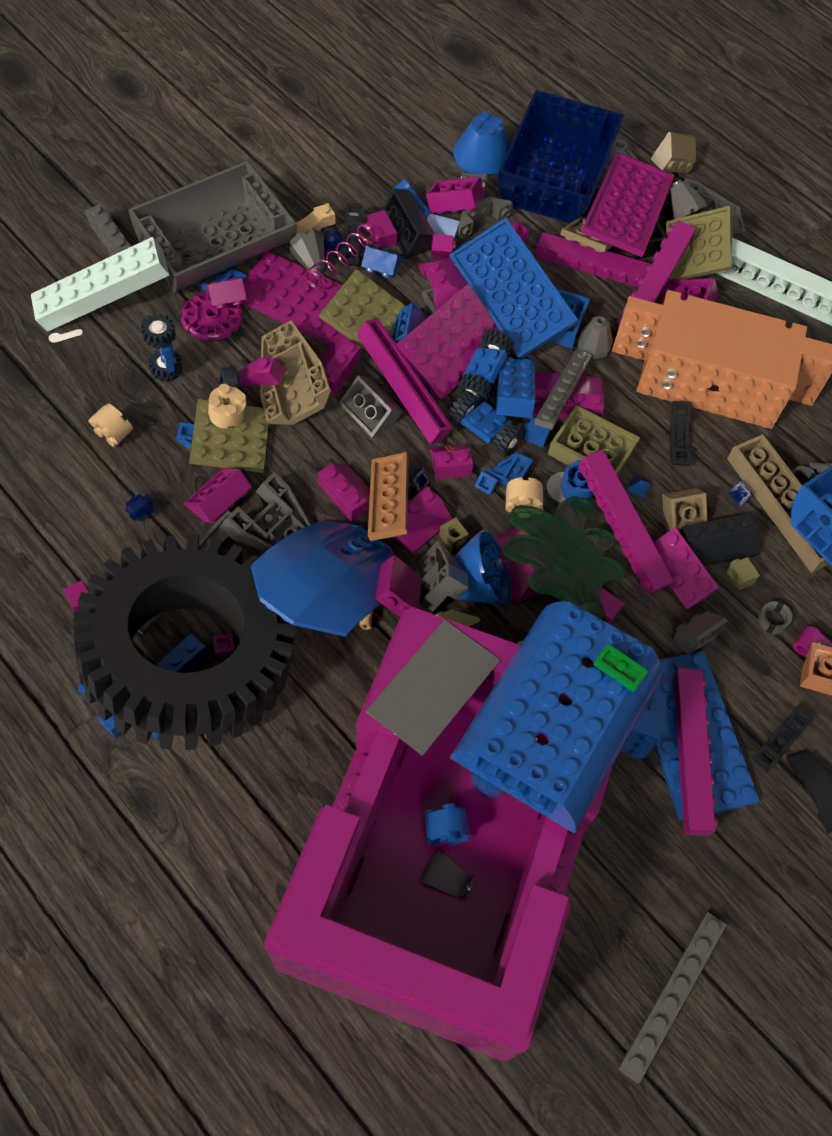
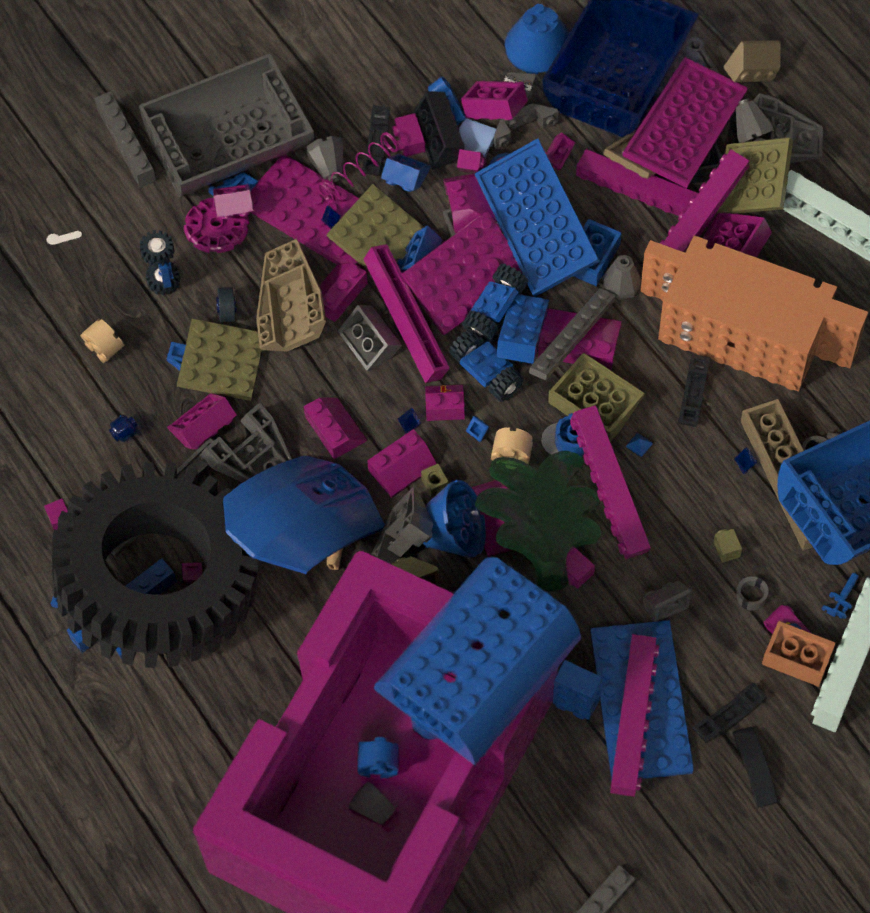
camera: 15 degrees right, 0 degrees up
light aqua brick [31,237,169,332] -> none
tan brick [208,384,246,428] -> none
magenta slope [238,357,285,386] -> none
tan slope [296,203,335,235] -> none
clear blue head [322,228,344,253] -> none
dark grey piece [365,620,500,756] -> none
medium nougat plate [368,452,409,541] -> none
magenta brick [375,555,422,617] -> none
blue wing [486,453,533,486] -> none
blue brick [523,417,551,448] -> none
green plate [593,644,648,692] -> none
magenta plate [653,527,720,610] -> none
dark tan slope [662,488,707,532] -> none
black slope [680,513,760,566] -> none
none -> clear blue slope [321,205,341,229]

